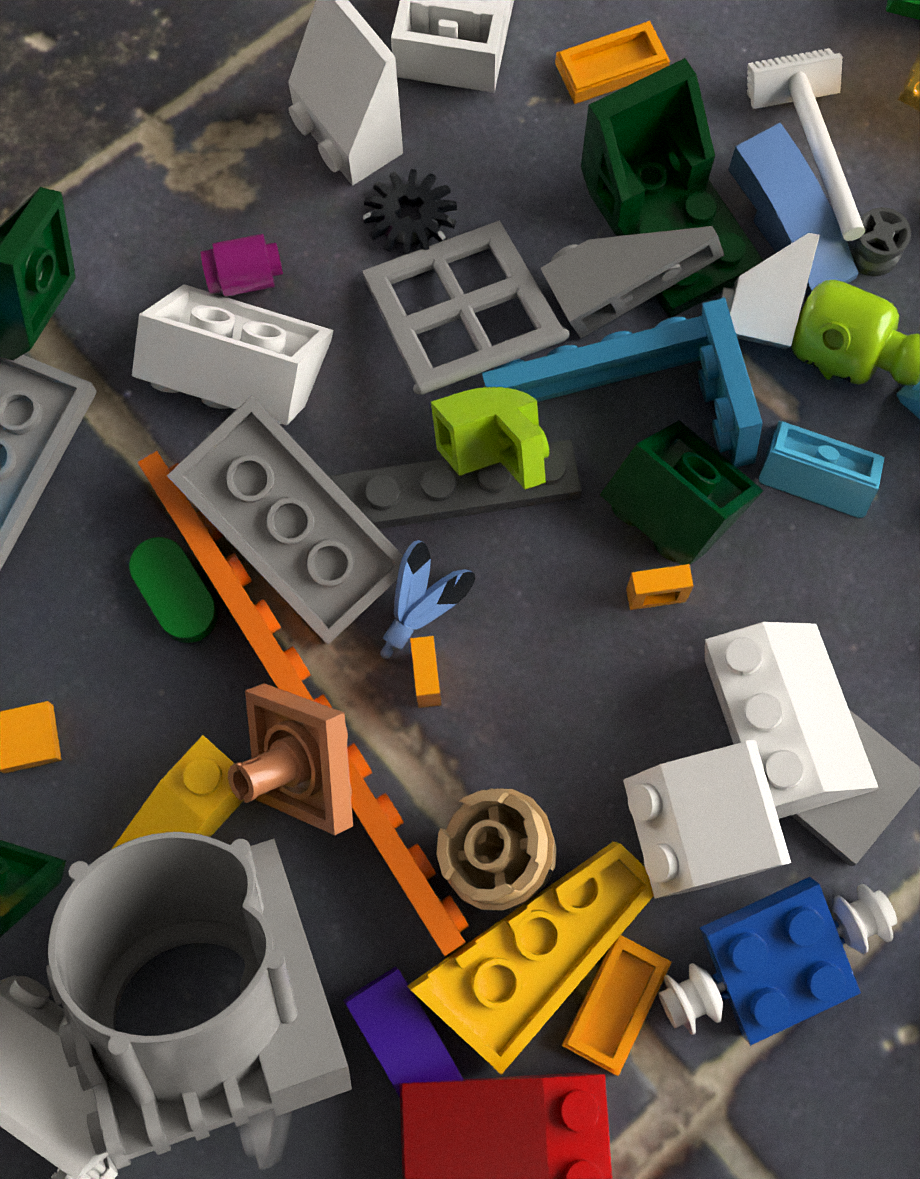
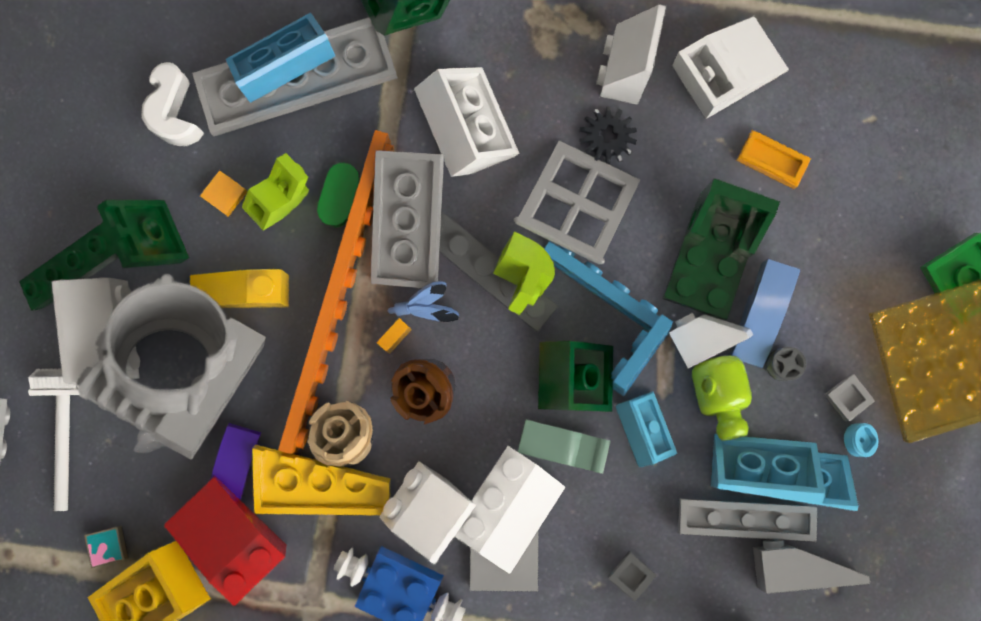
camera: 50 degrees right, 10 degrees up
magenta brick [200,234,283,297] -> none
nougat plate [228,683,353,835] -> none
light grey slope [540,226,724,338] -> none
light orange tile [561,935,672,1076] -> none
light orange tile [626,564,694,610] -> none
white piece [747,48,865,241] -> none
none -> lime brick [242,153,309,231]
none -> reddish brown cone [390,359,456,424]
none -> sand green piece [517,419,610,474]

